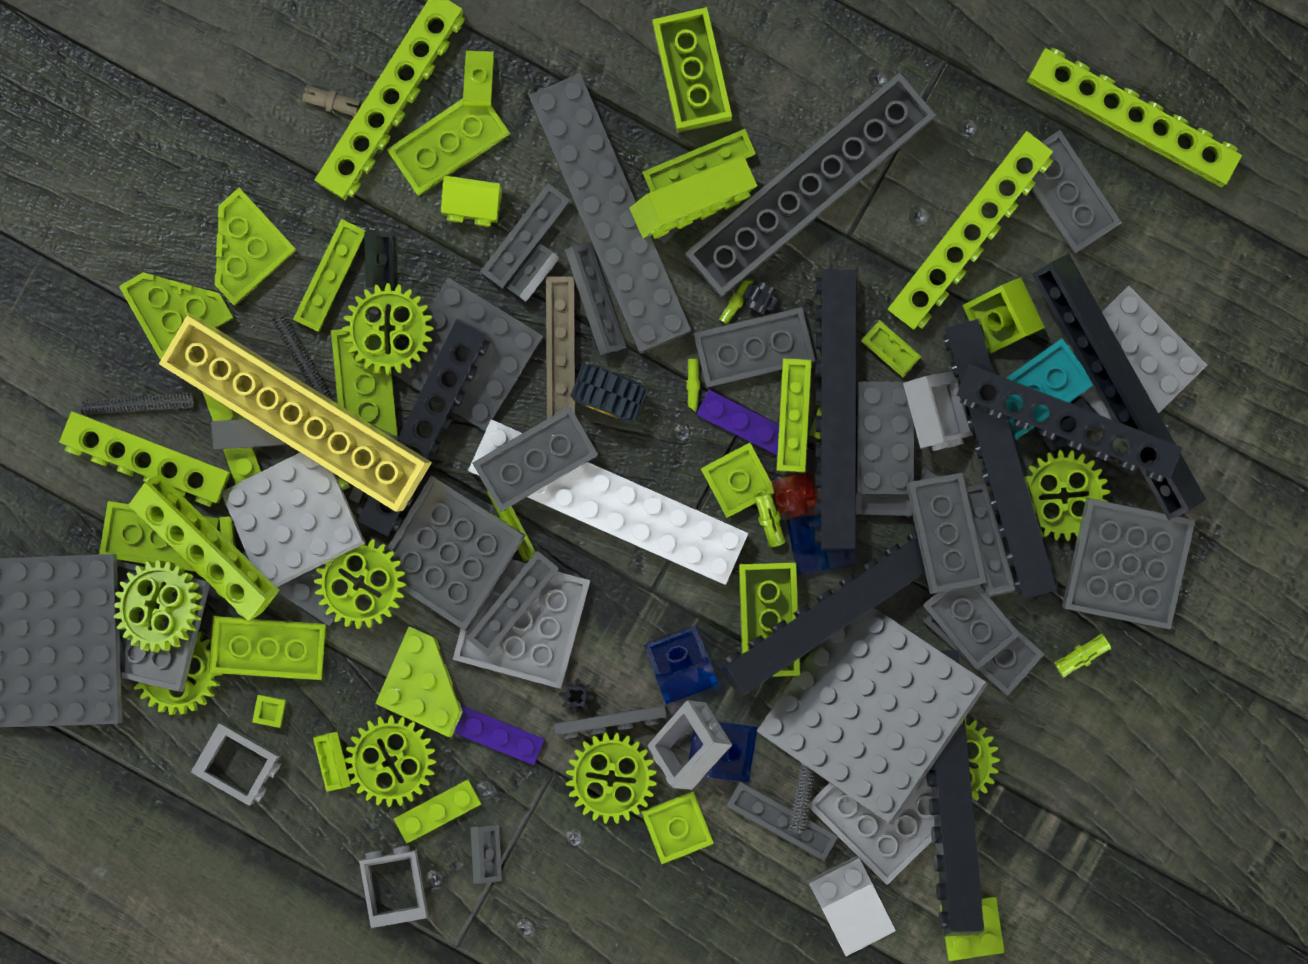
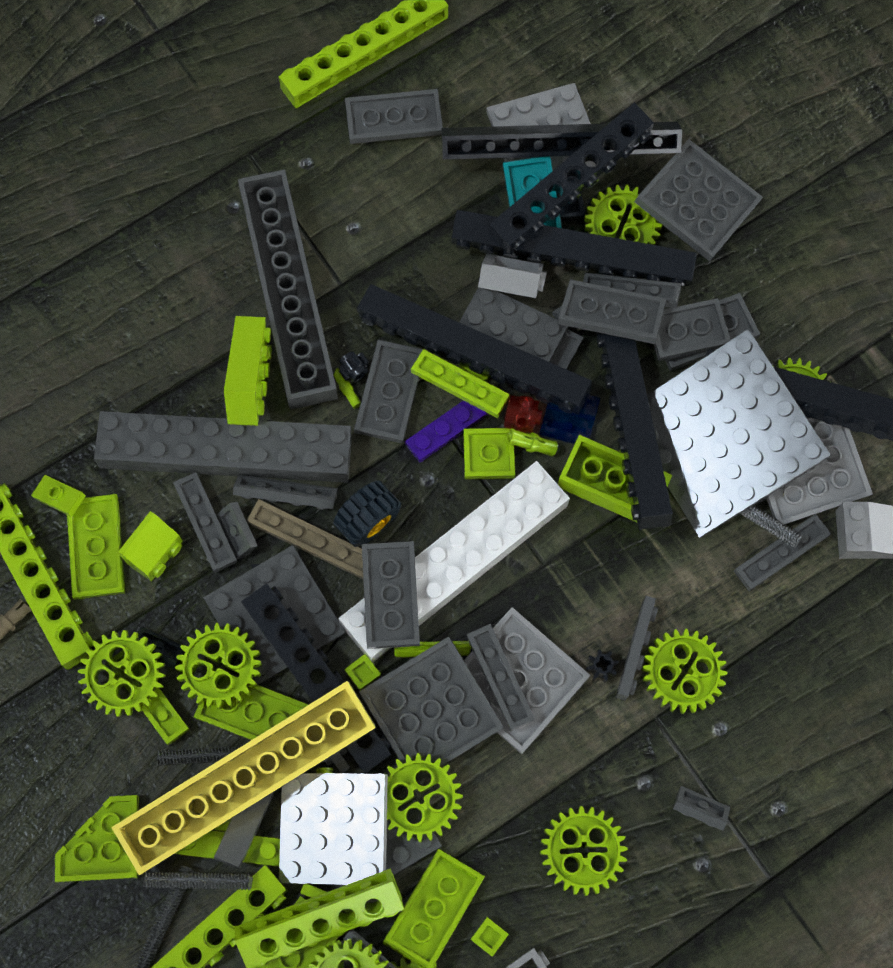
camera: 65 degrees left, 15 degrees down
lime plate [215,188,296,306] -> none
lime plate [313,732,351,792] -> none
light grey window [359,845,428,928] -> none
lime plate [375,627,463,738] -> none
lime plate [394,779,482,844] -> none
dark purple plate [454,705,544,765] -> none
lime tile [641,791,714,864] -> none
lime plate [642,129,756,192] -> none
clear blue slope [644,625,719,705] -> none
light grey window [647,700,732,790] -> none
lime brick [652,7,732,133] -> none
lime piece [686,359,700,413] -> none
clear blue slope [688,720,758,782] -> none
lime plate [861,320,921,378] -> none
lime brick [888,131,1054,330] -> none
lime slope [962,277,1045,354] -> none
lime pin [1054,633,1111,678] -> none
none -> lime gear [78,630,166,717]
none -> dark grey axle [143,871,253,890]
none -> lime plate [344,654,381,691]

